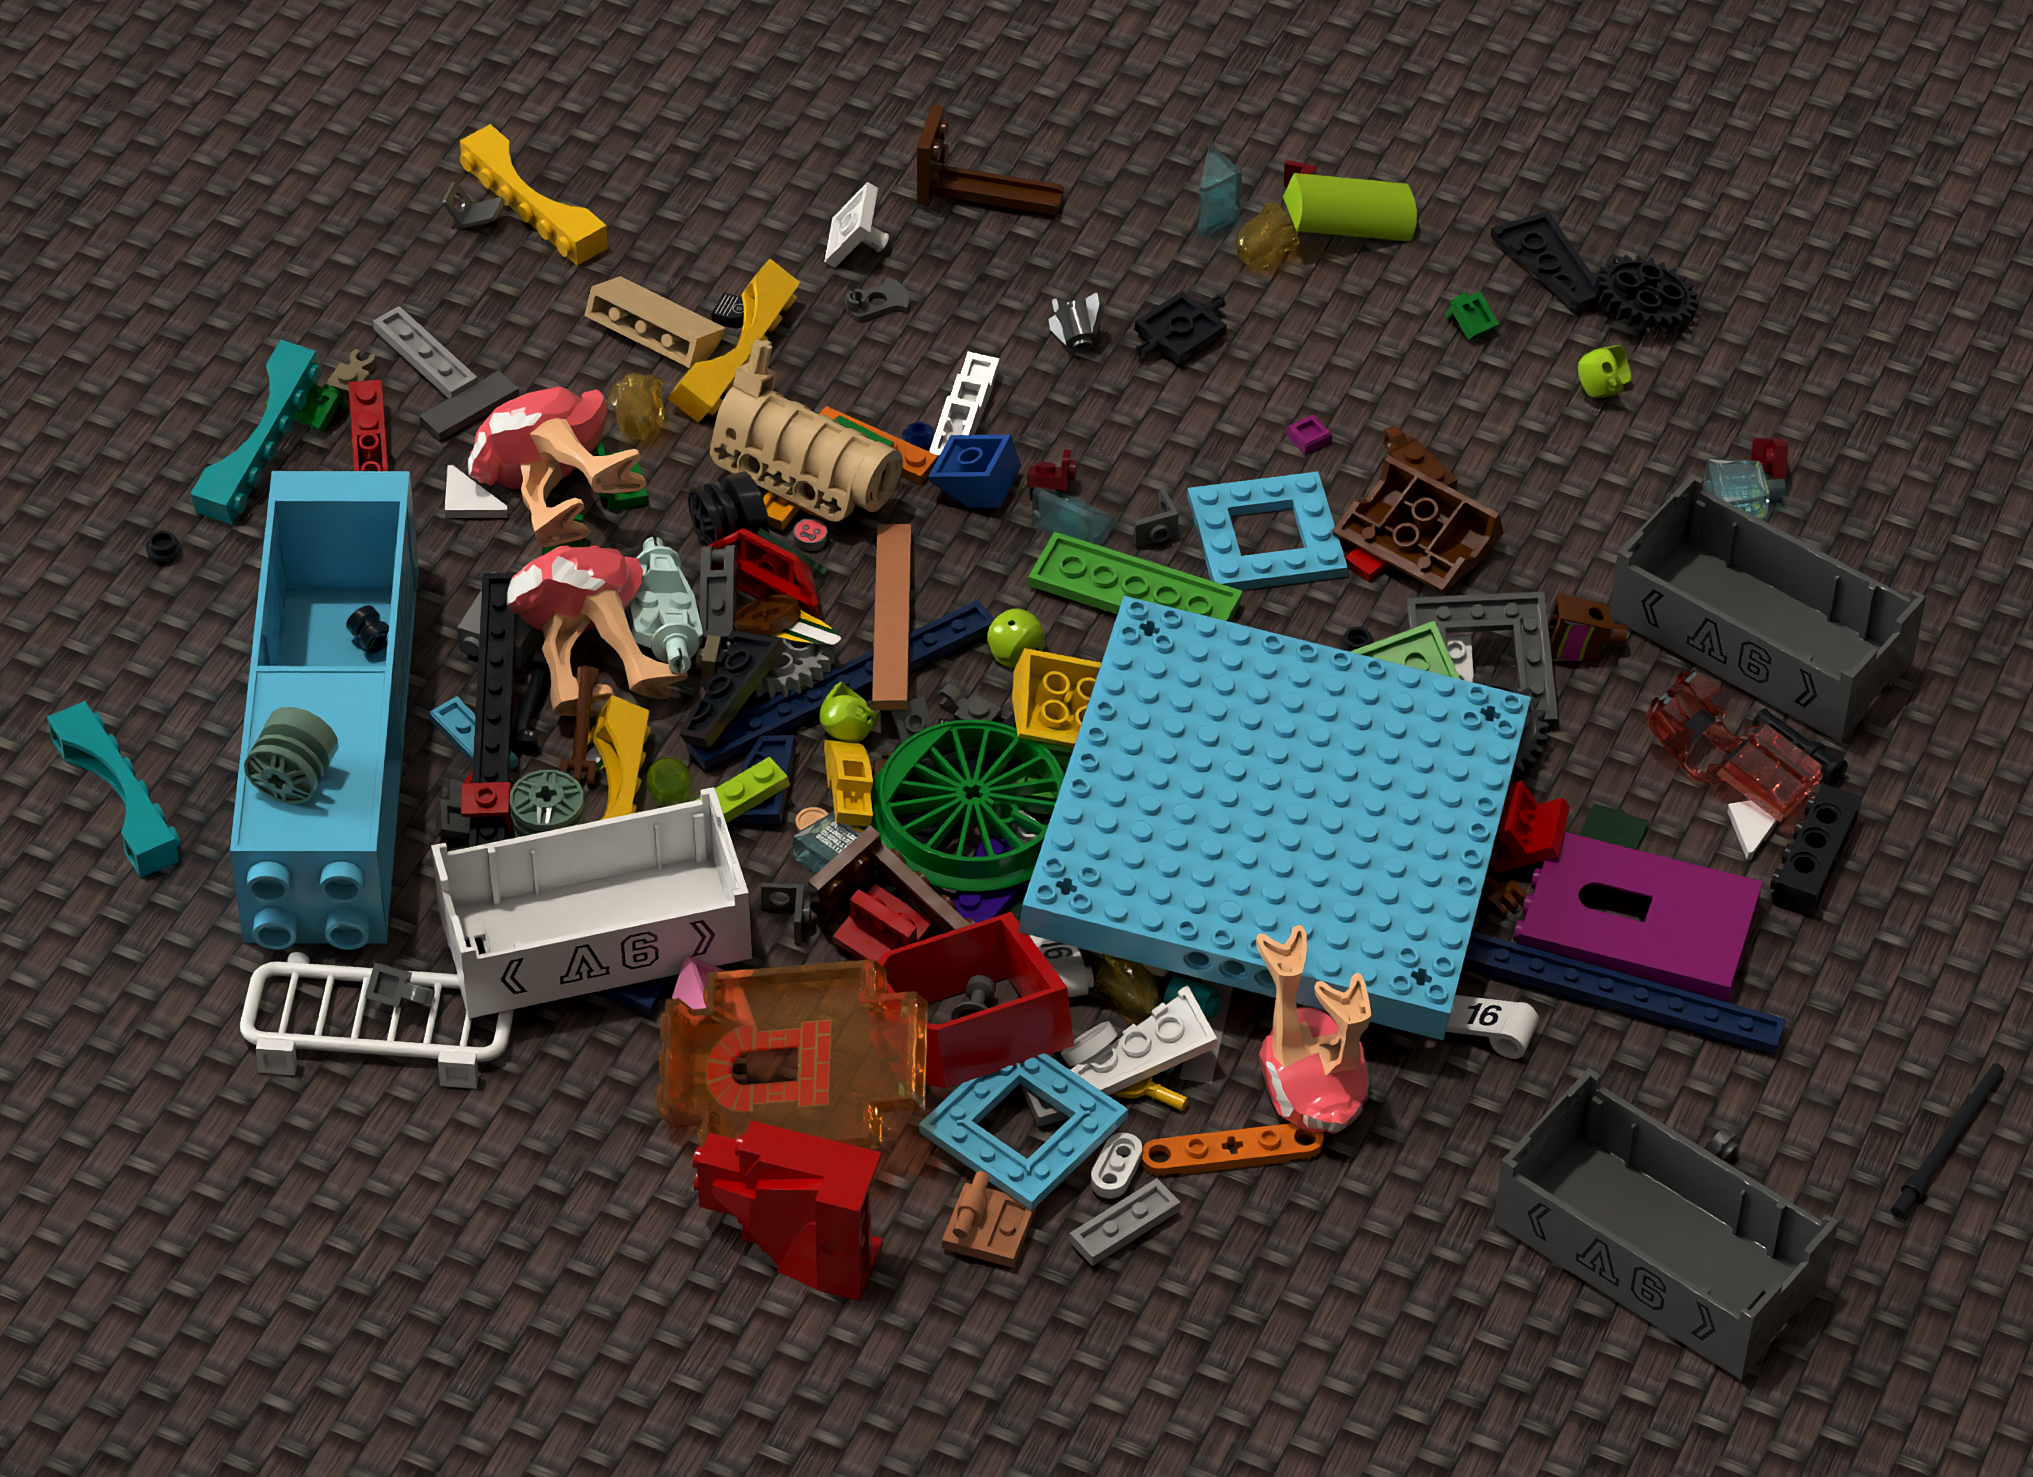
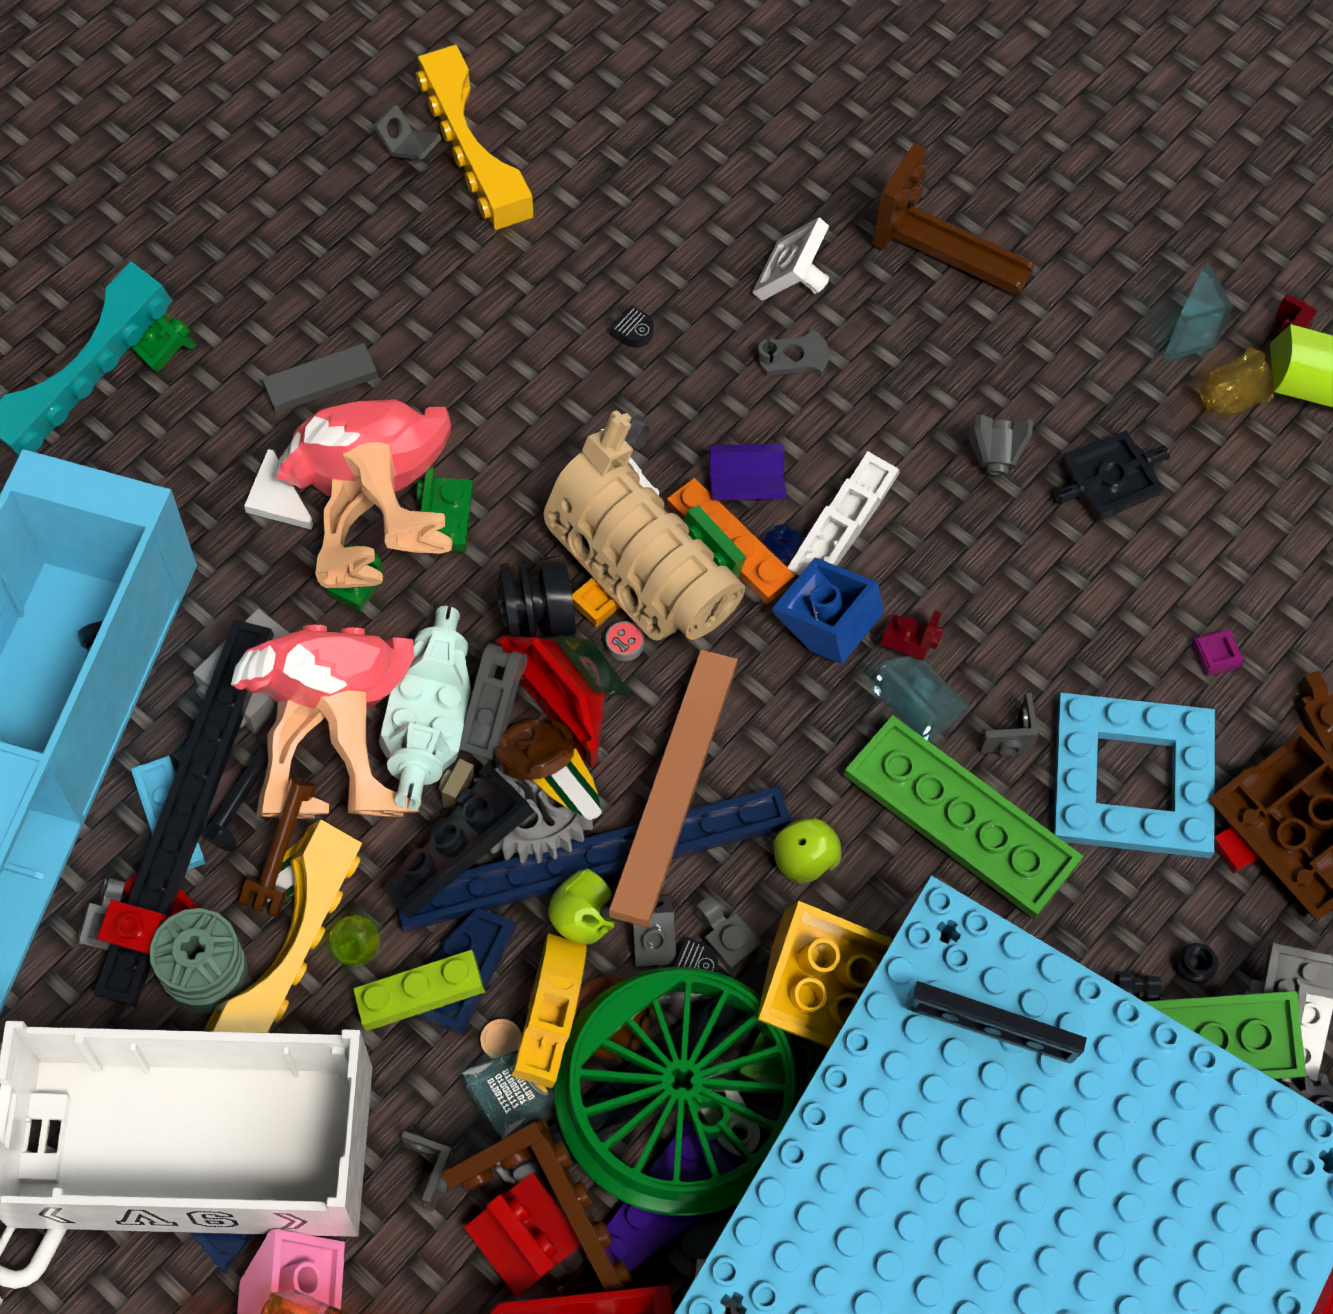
camera: 15 degrees right, 15 degrees up
dark tan plate [326,349,376,400] -> none
red slope [348,380,389,471] -> none
light grey plate [373,306,478,398] -> none
tan brick [584,276,725,368] -> none
clear yellow piece [607,373,665,440] -> none
yellow arch [667,259,800,423] -> none
none -> dark purple panel [709,443,786,500]
none -> black tile [905,981,1087,1064]

